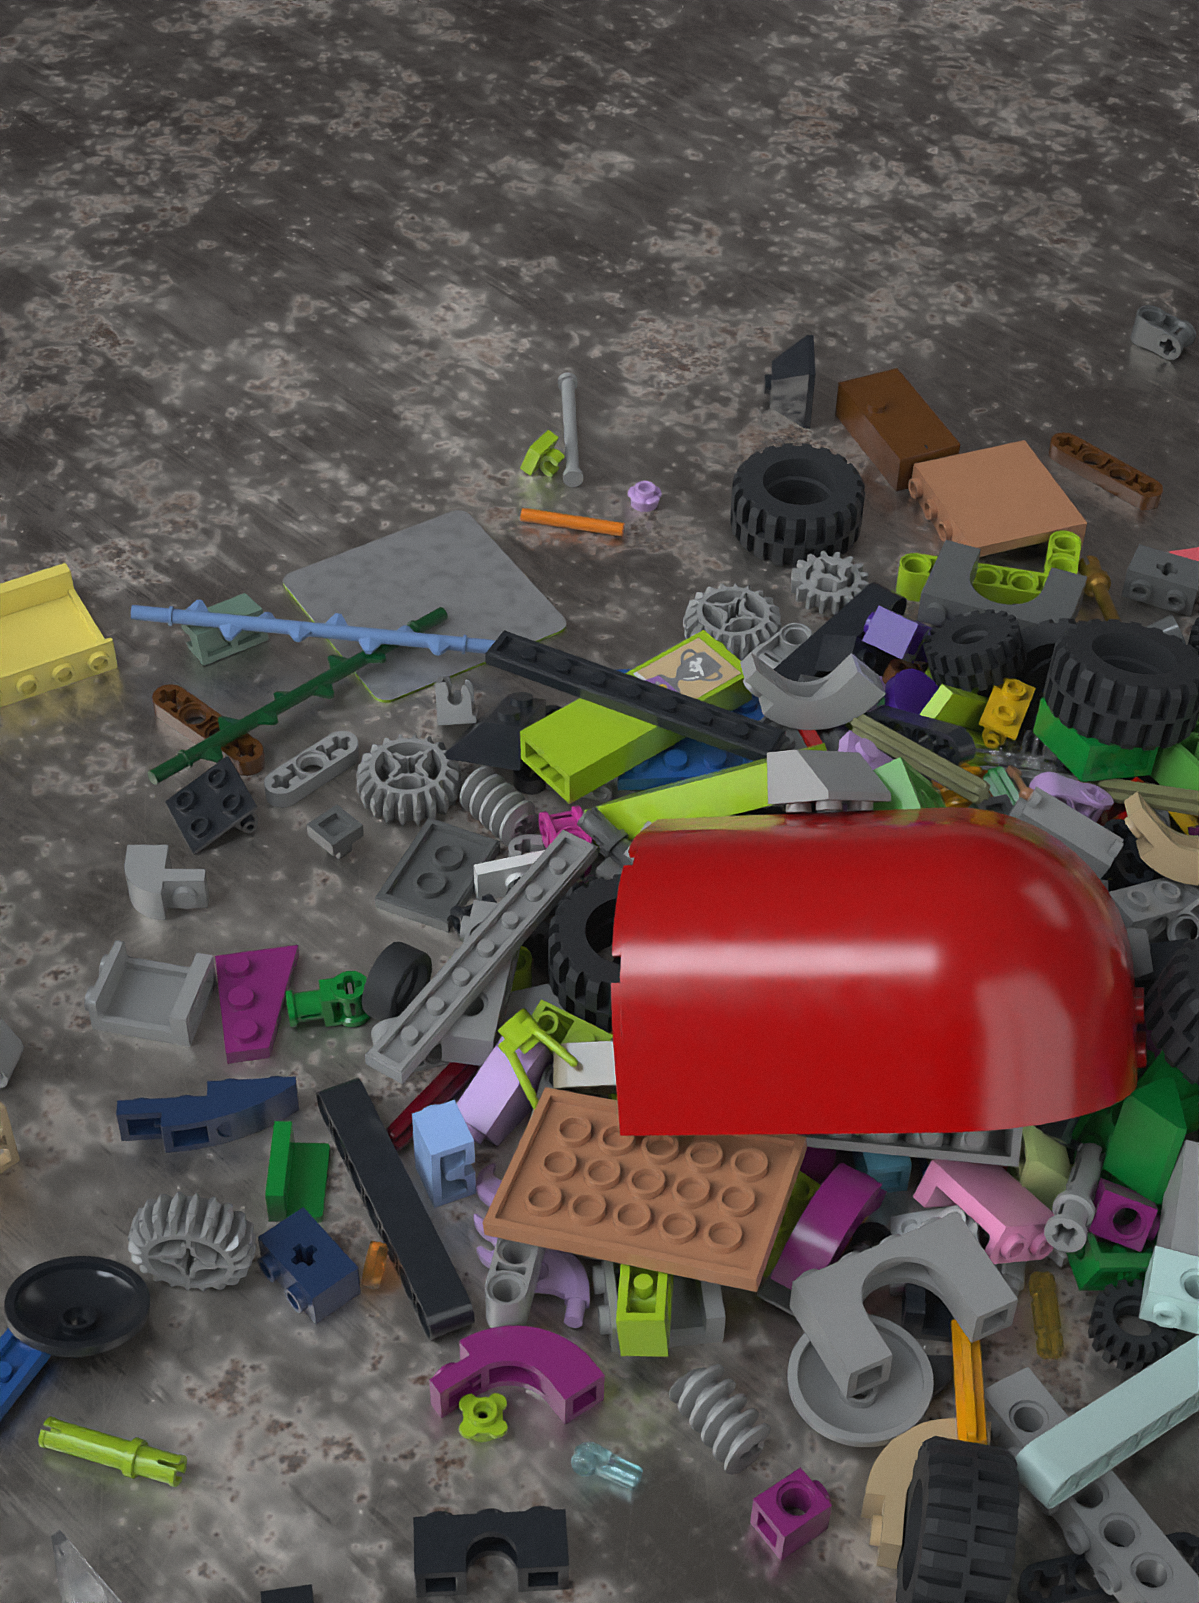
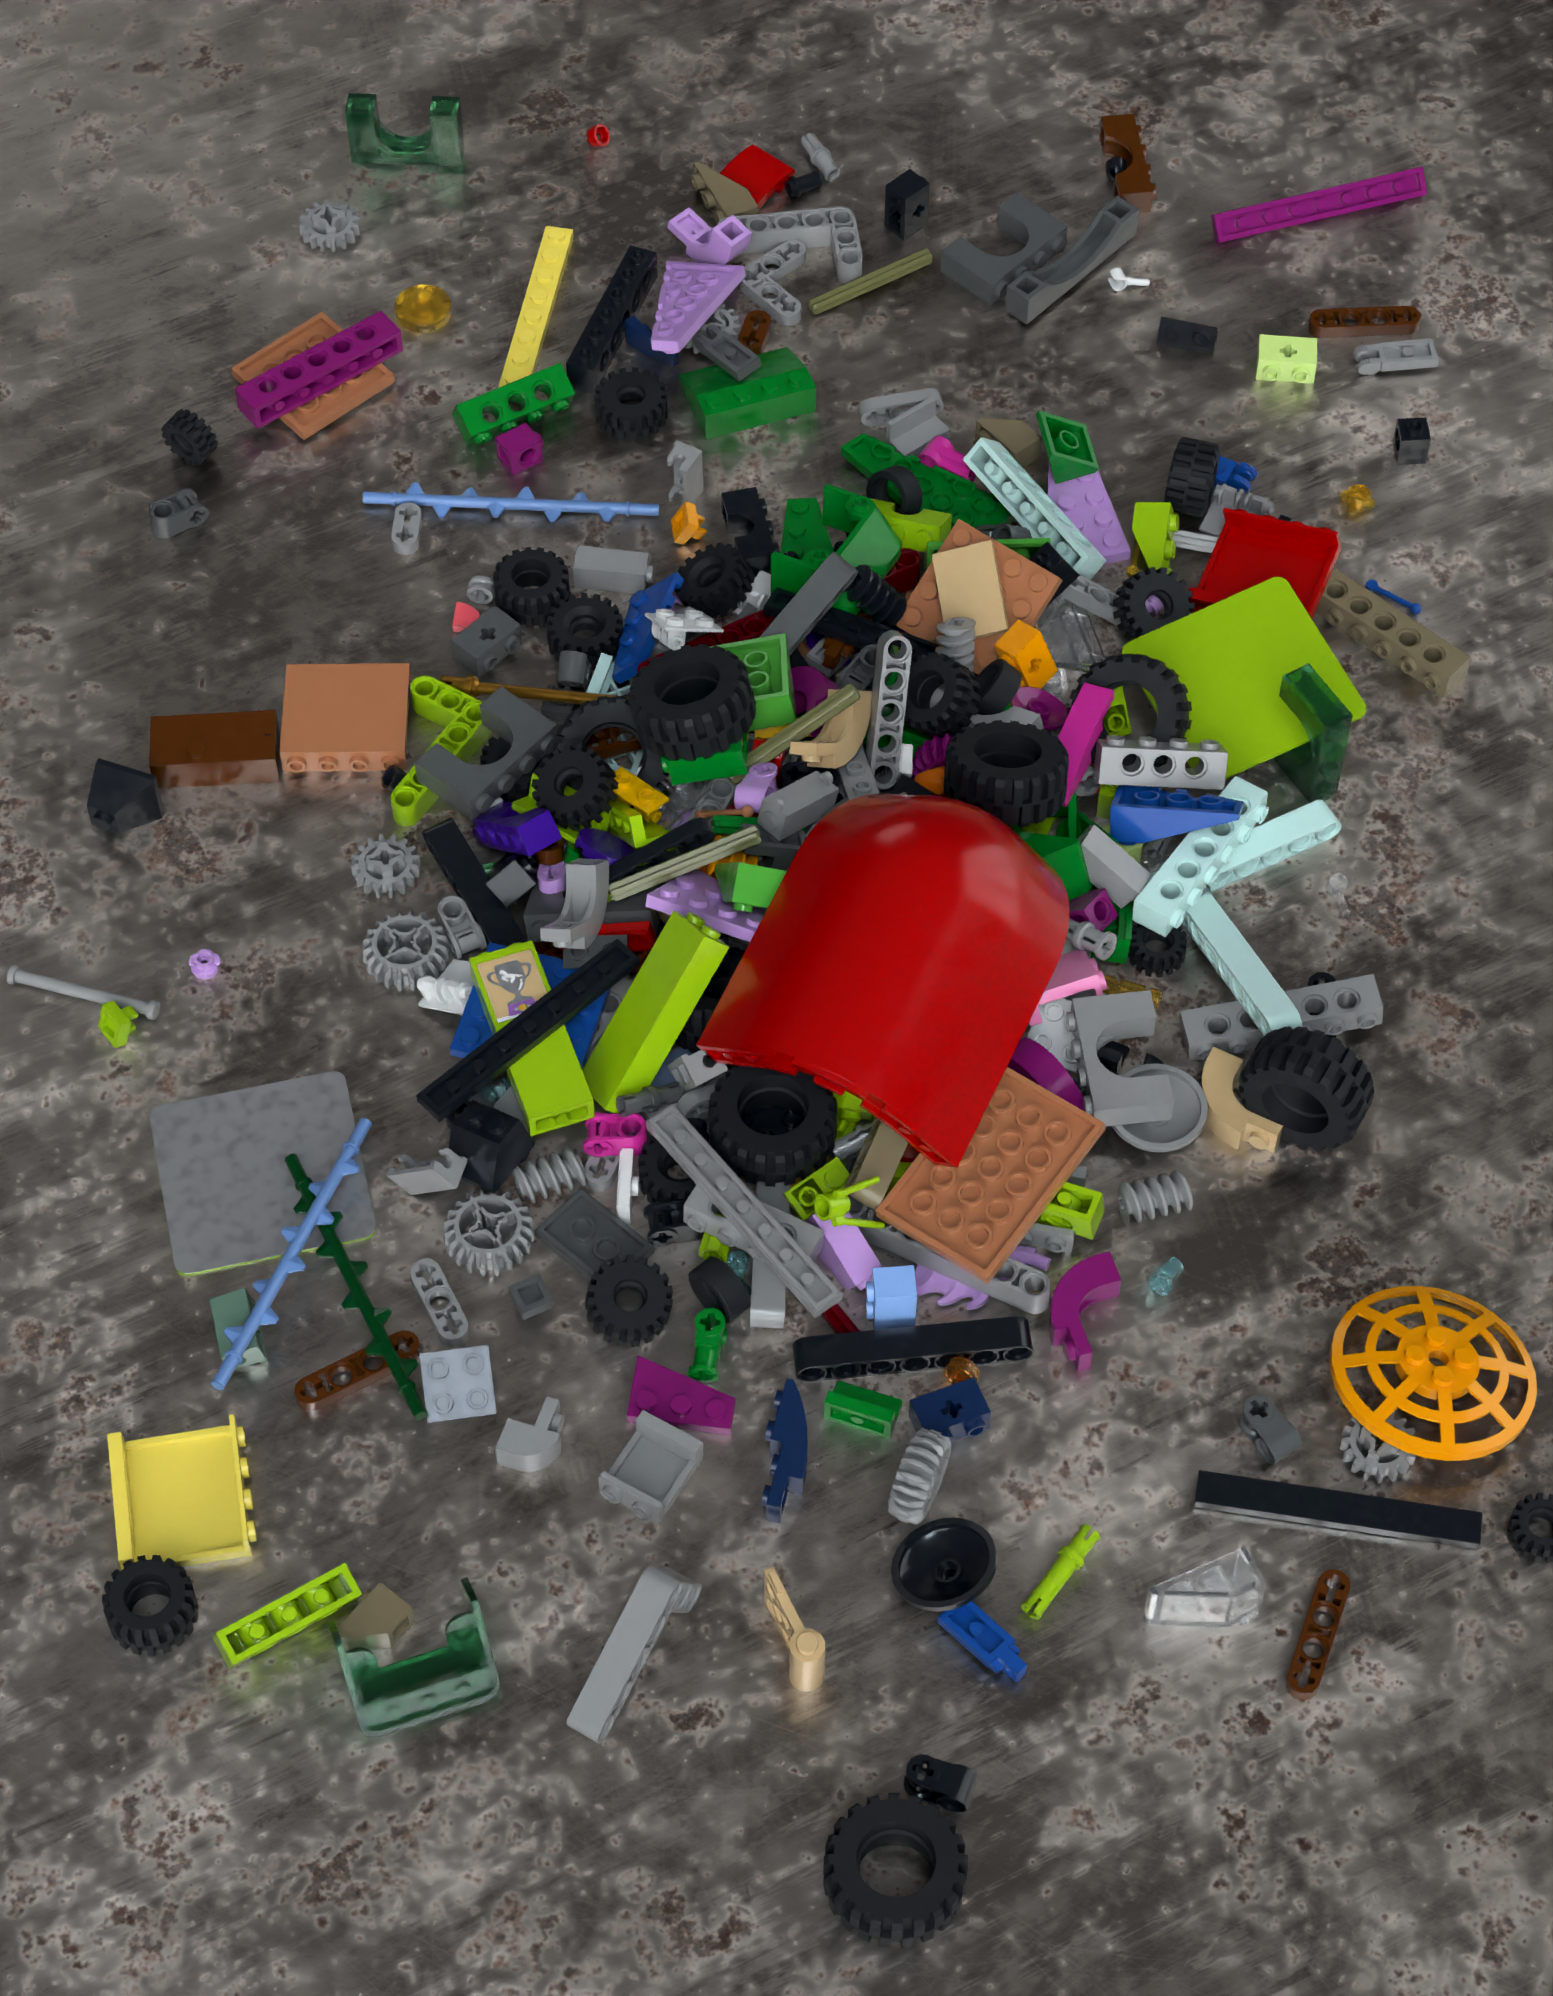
camera: 70 degrees left, 10 degrees up
black arch [413,1506,569,1598] -> none
lime plate [459,1393,507,1442] -> none
orange bar [520,508,625,537] -> none
black tyre [730,443,866,568] -> none
magenta brick [750,1467,832,1561] -> none
light grey slope [767,750,891,813] -> none
light orange axle [951,1319,988,1445] -> none
reddish brown beam [1048,432,1163,510] -> none
none -> black tyre [585,1255,673,1347]

